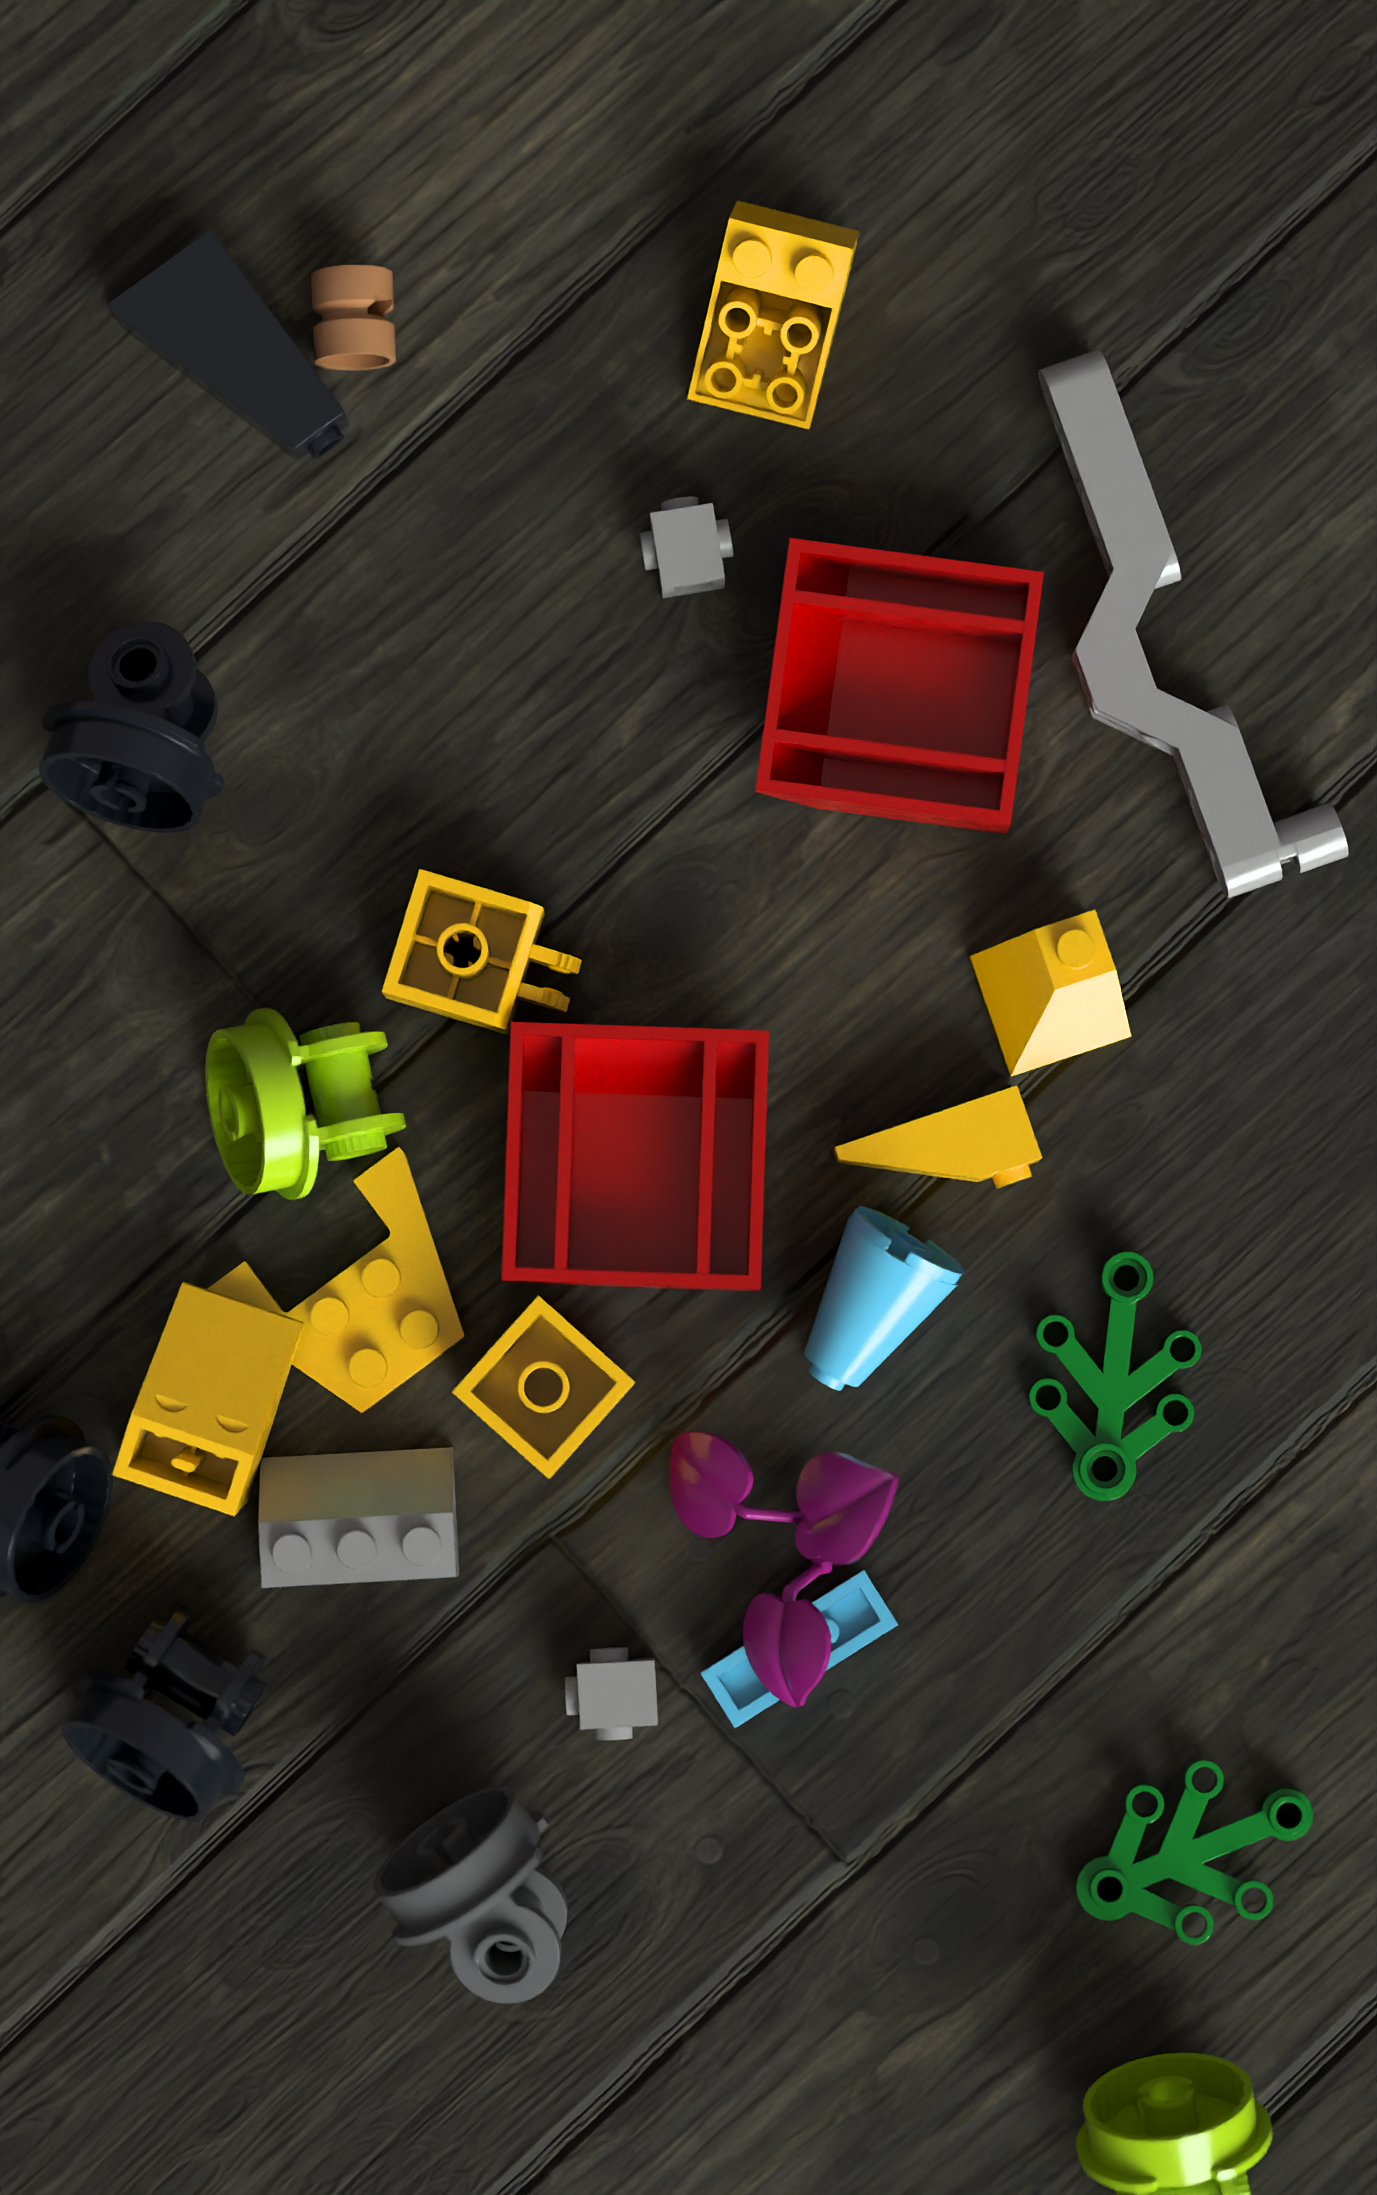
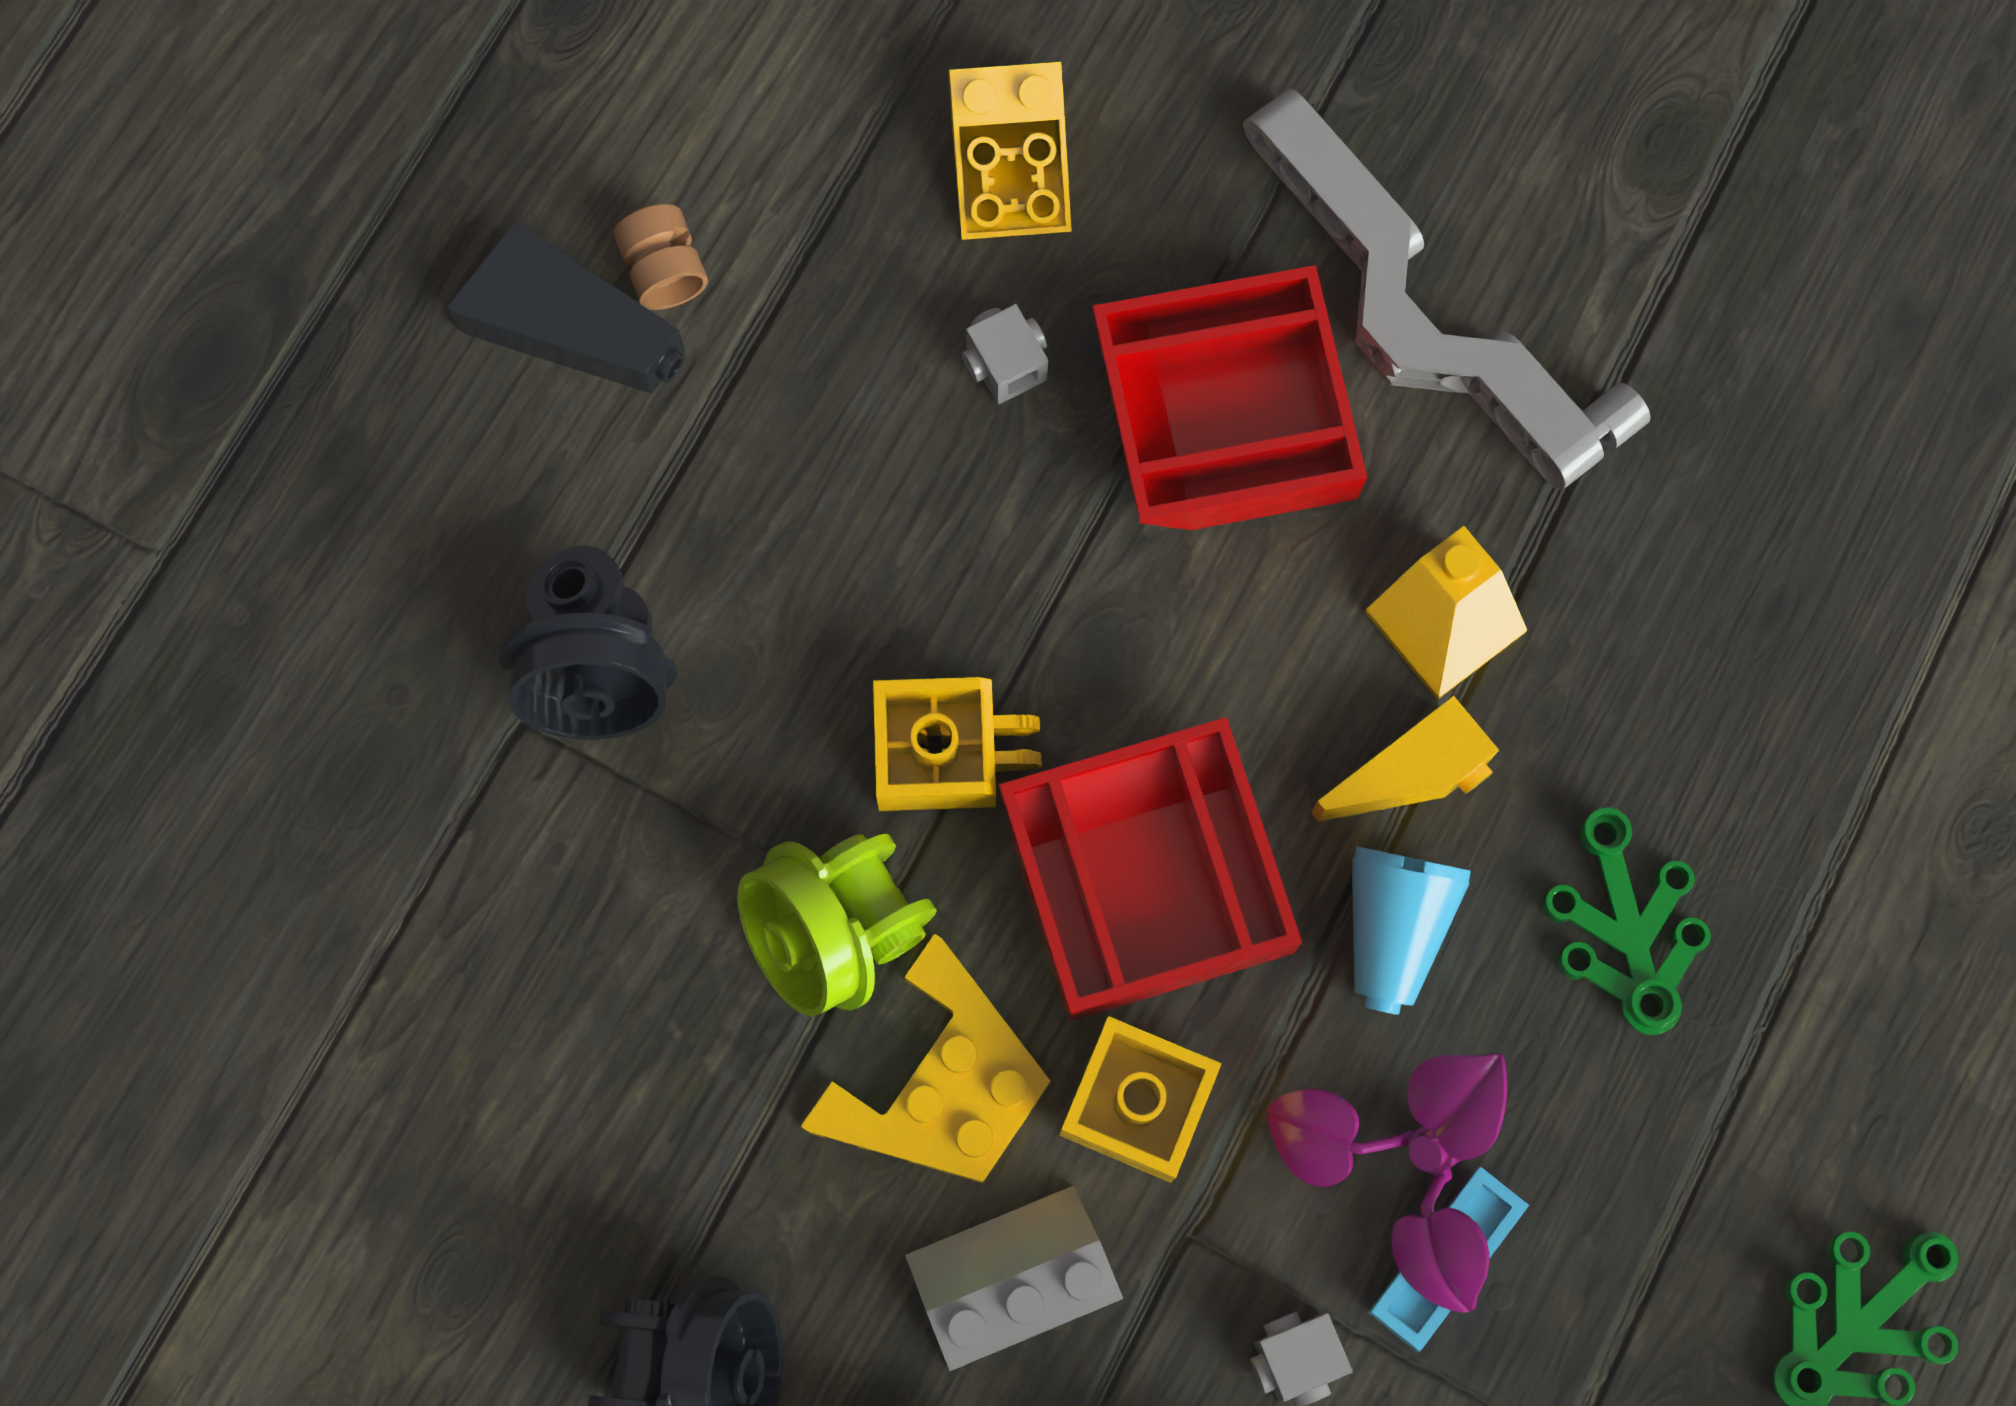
camera: 20 degrees left, 10 degrees down
yellow slope [112,1282,305,1516] -> none

